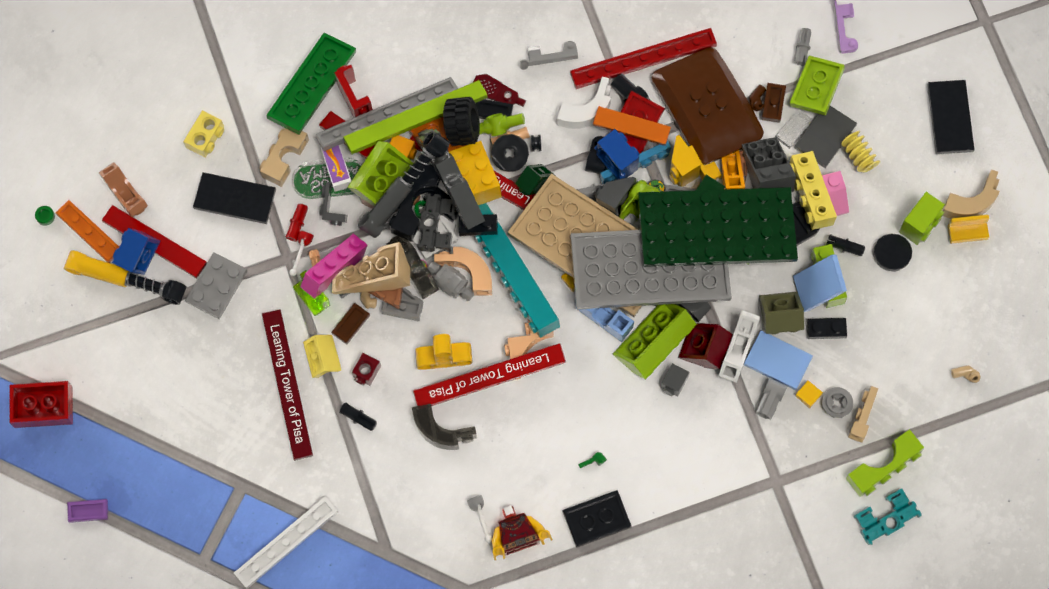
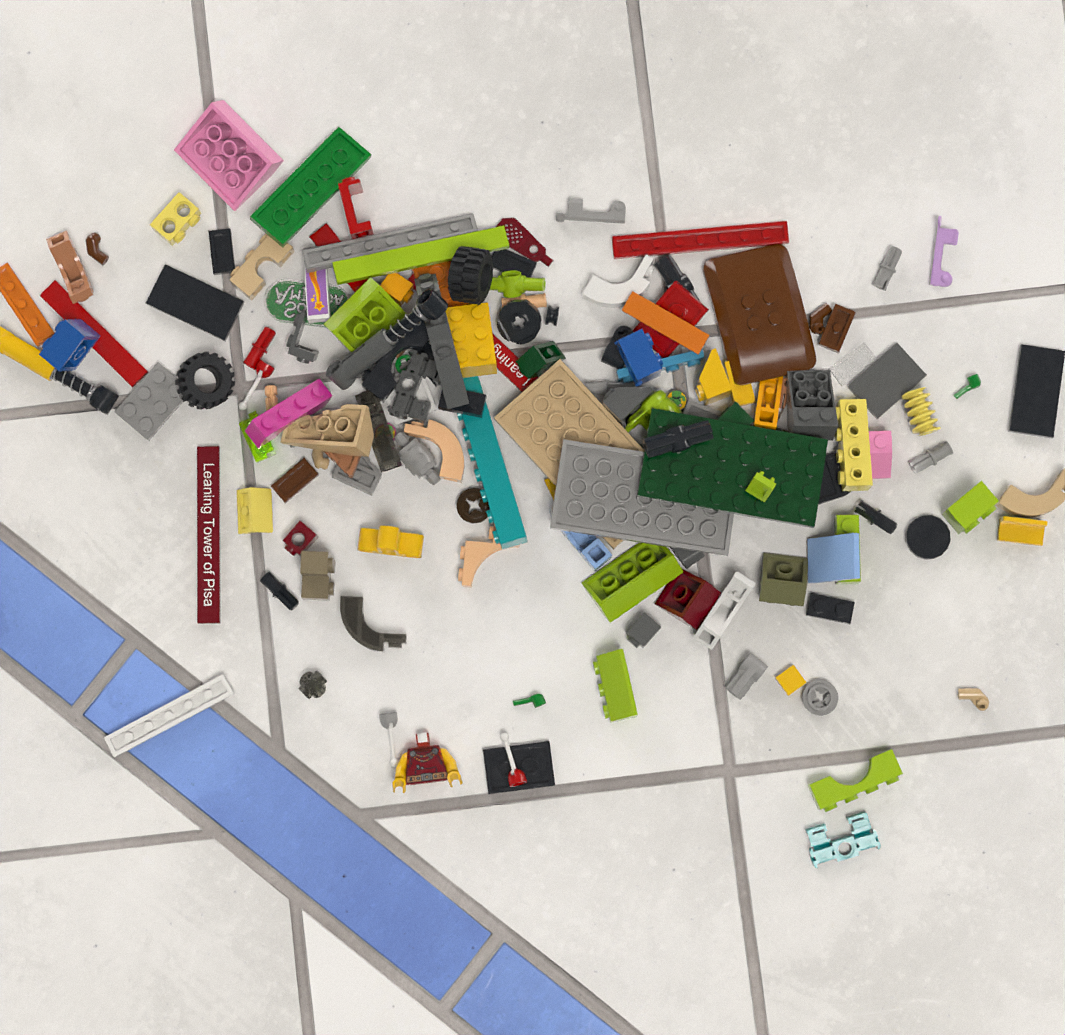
camera: 15 degrees right, 10 degrees up
red tile [414,343,566,410] -> none
light blue tile [744,331,813,391] -> none
lime plate [790,55,845,116] -> none
tan plate [848,386,879,443] -> none
none -> reddish brown arm [85,233,109,266]
none -> bright pink slope [174,100,284,211]
none -> black tyre [175,352,235,410]
none -> black tile [208,228,235,275]
none -> clear smoke gear [298,670,327,699]
none -> dark tan brick [300,551,336,601]
none -> dark brown gear [457,488,490,524]
none -> hinge [500,733,527,787]
none -> lime slope [593,649,638,723]
none -> black piece [643,420,714,458]
none -> lime tile [745,471,776,502]
none -> light grey axle [909,441,953,473]
none -> green hand [954,374,981,399]

